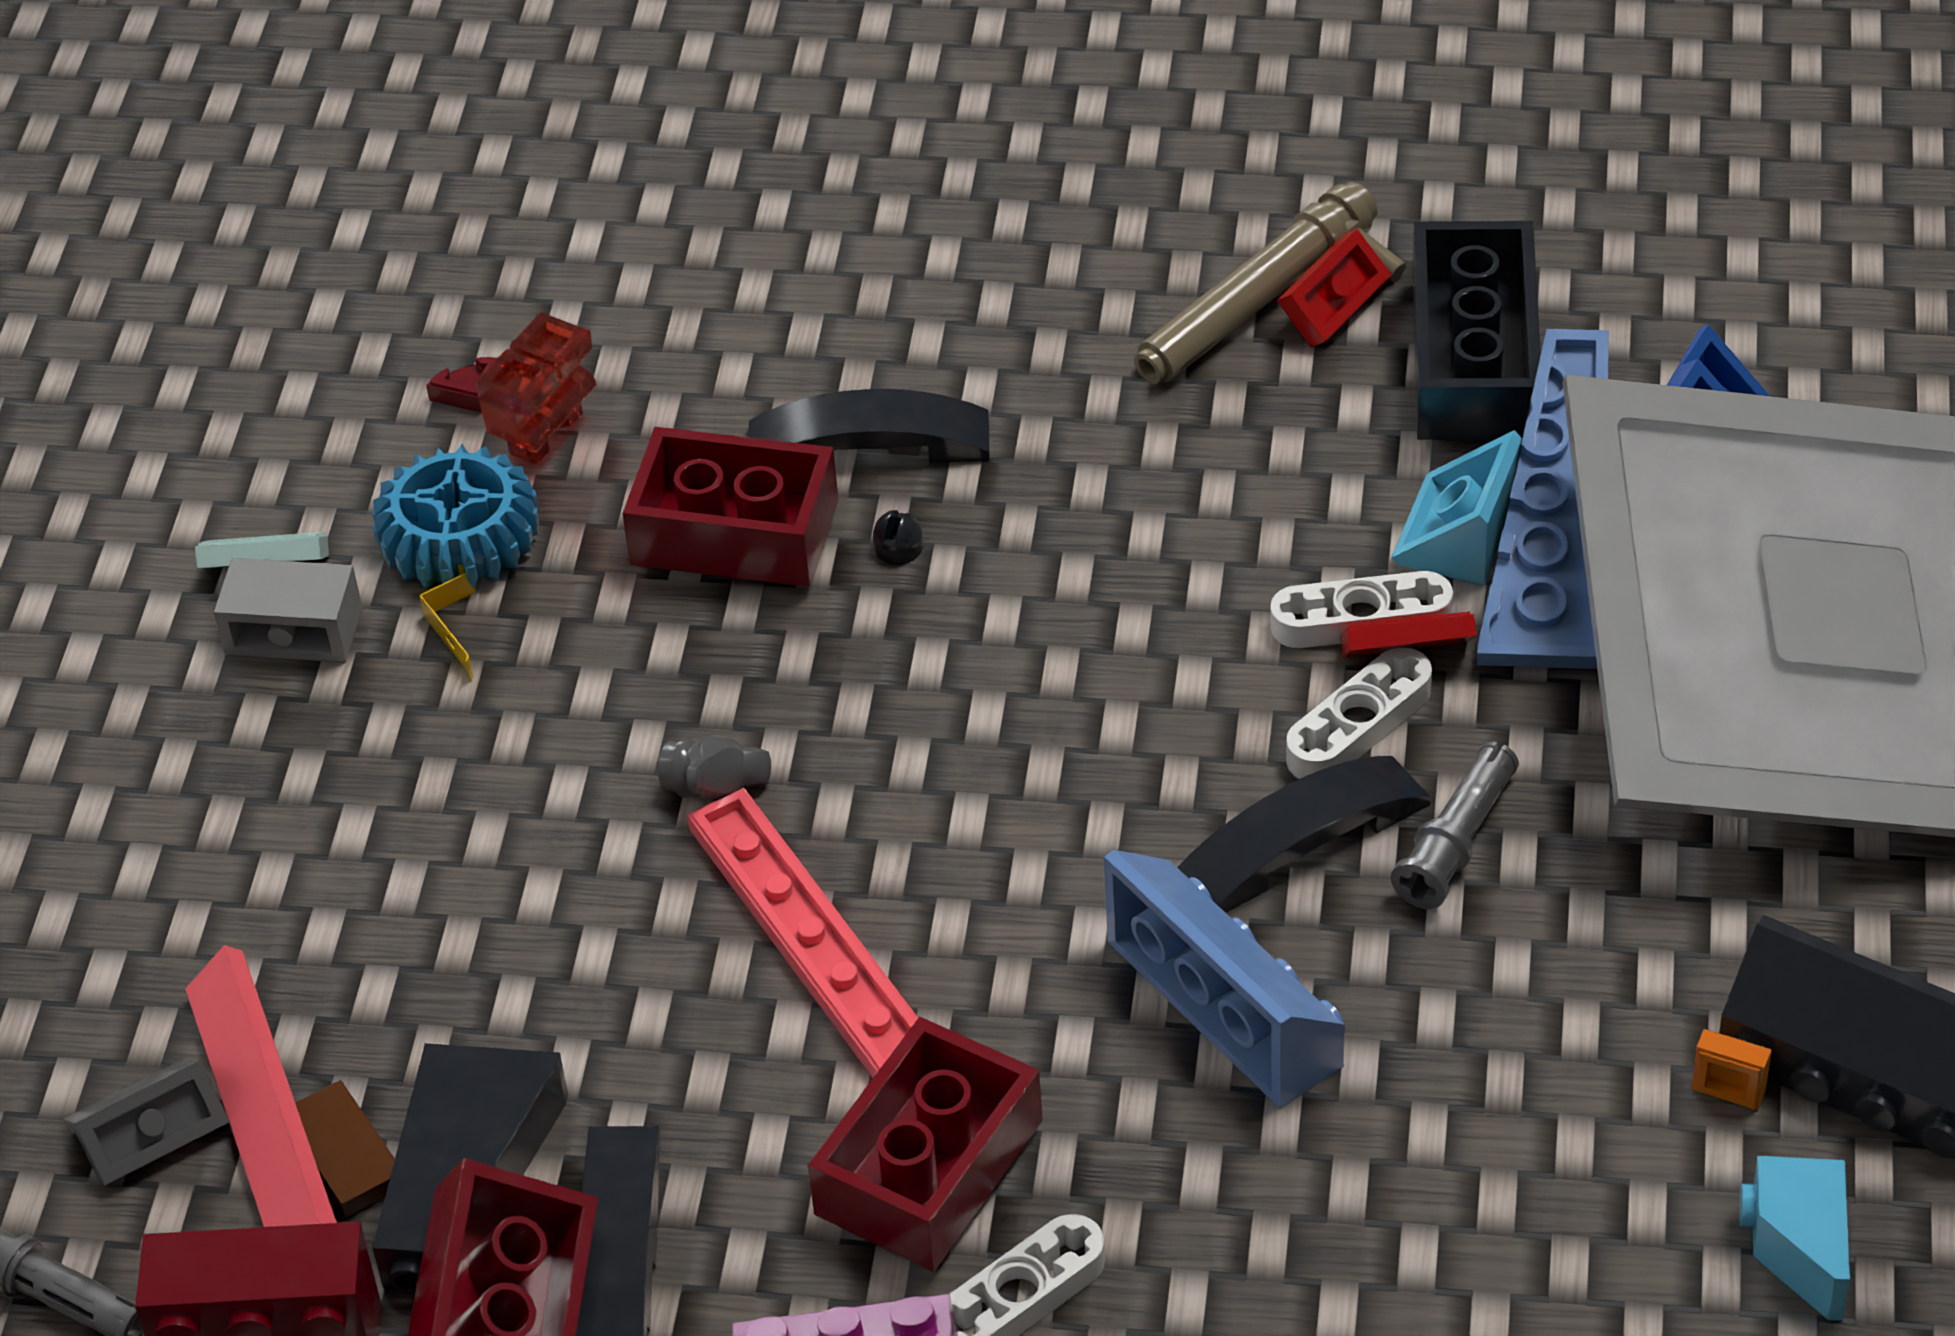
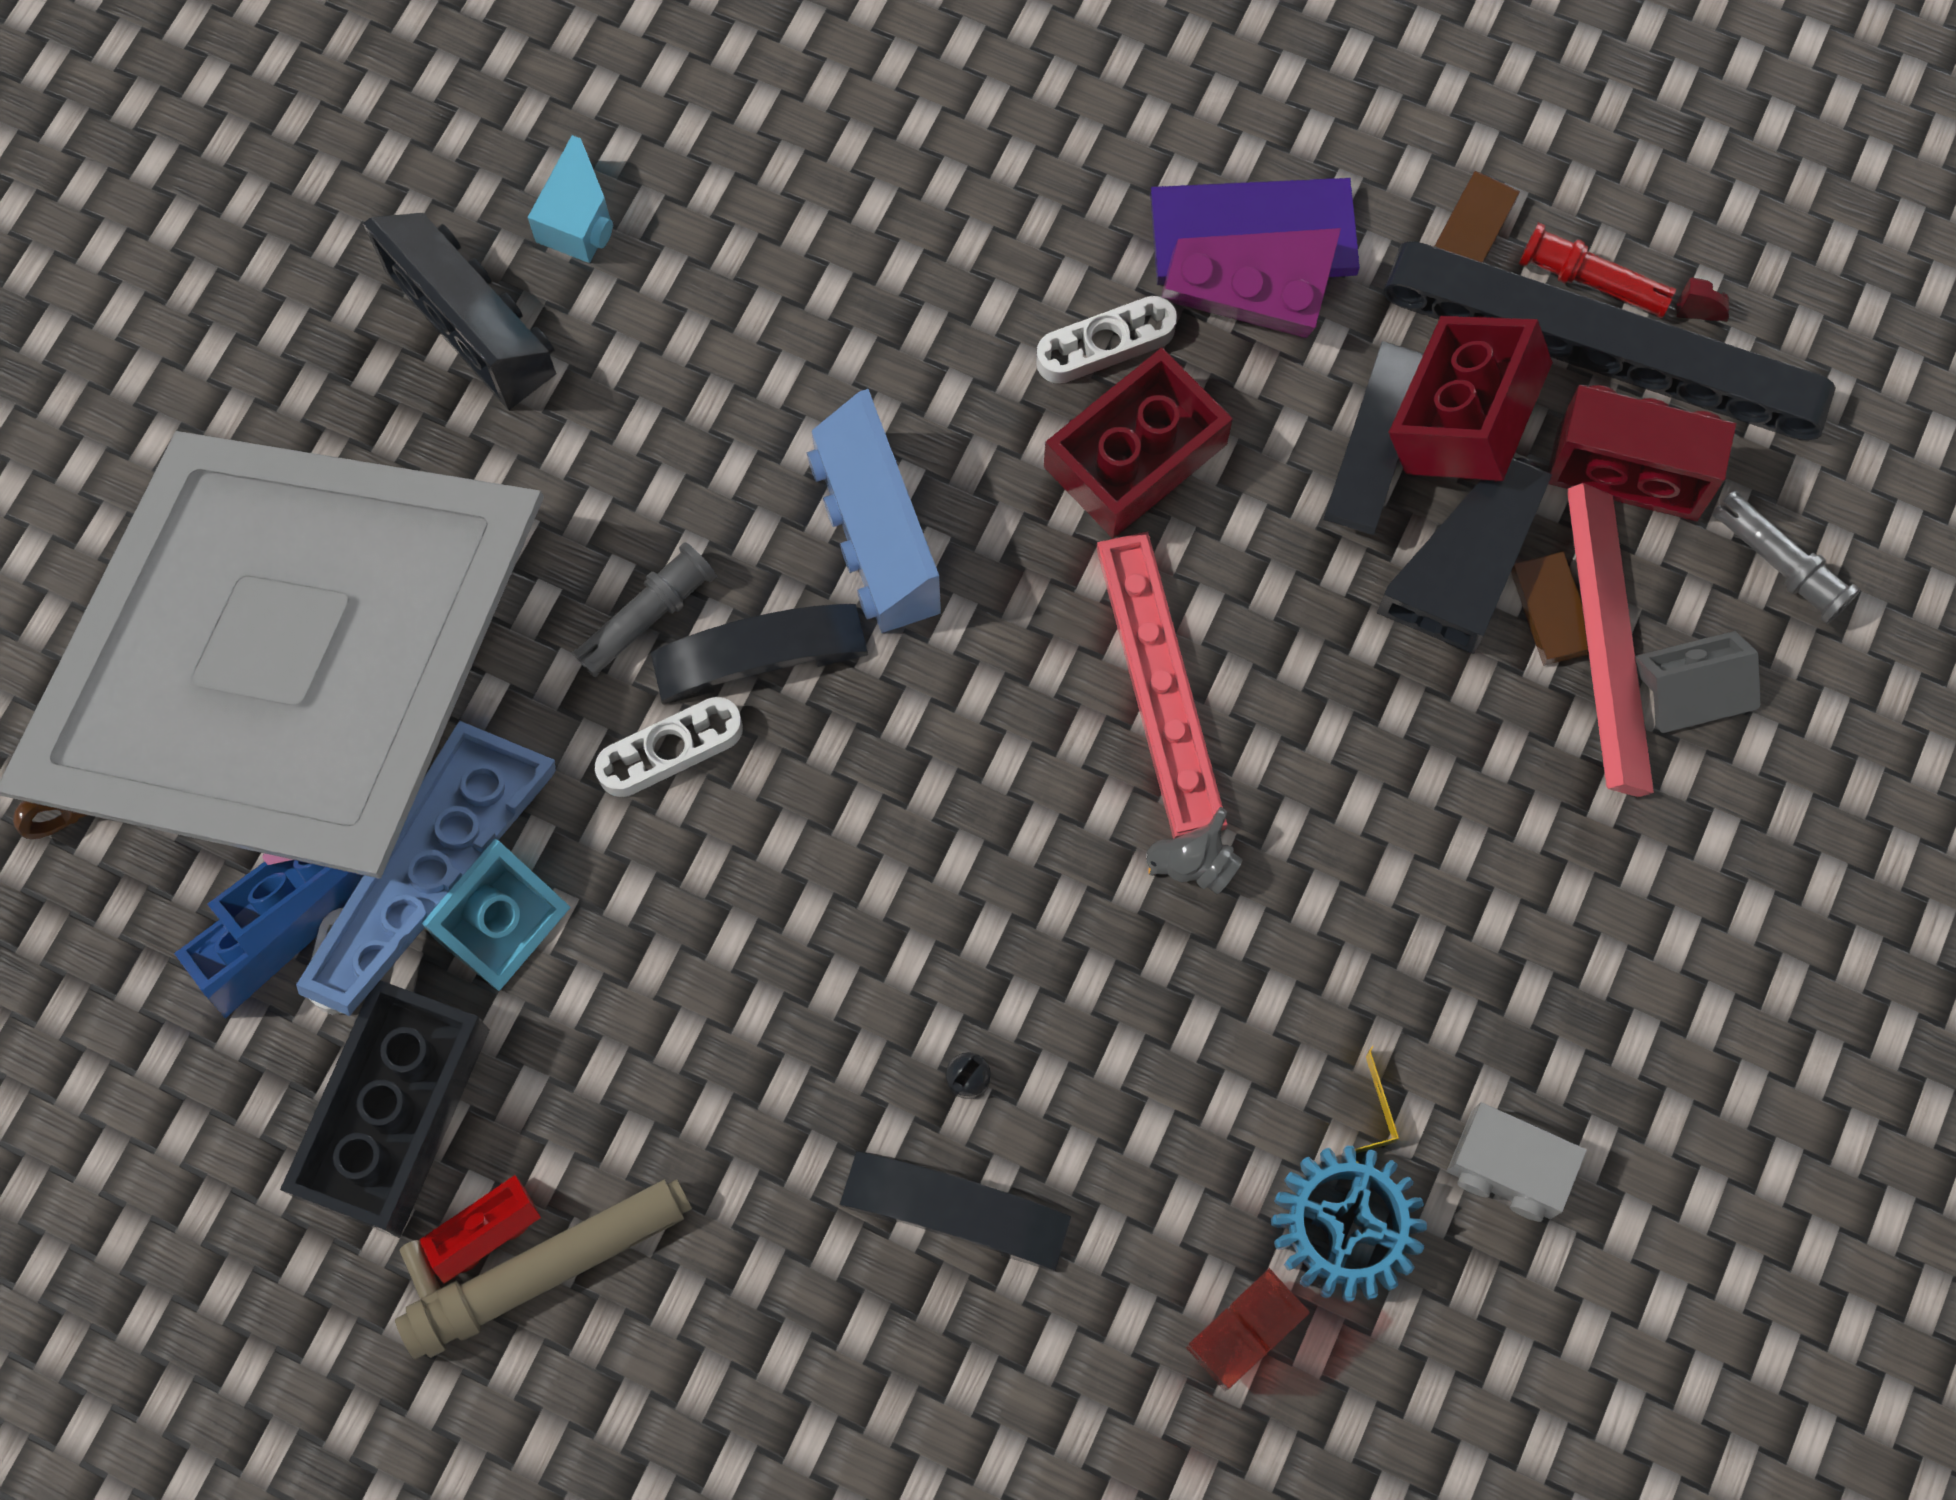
camera: 165 degrees left, 25 degrees up
light aqua tile [195,532,329,568] -> none
dark red tile [426,357,507,413] -> none
dark red brick [622,426,839,587] -> none
white beam [1270,571,1453,648] -> none
red tile [1340,611,1477,658] -> none
orange tile [1692,1029,1772,1110] -> none

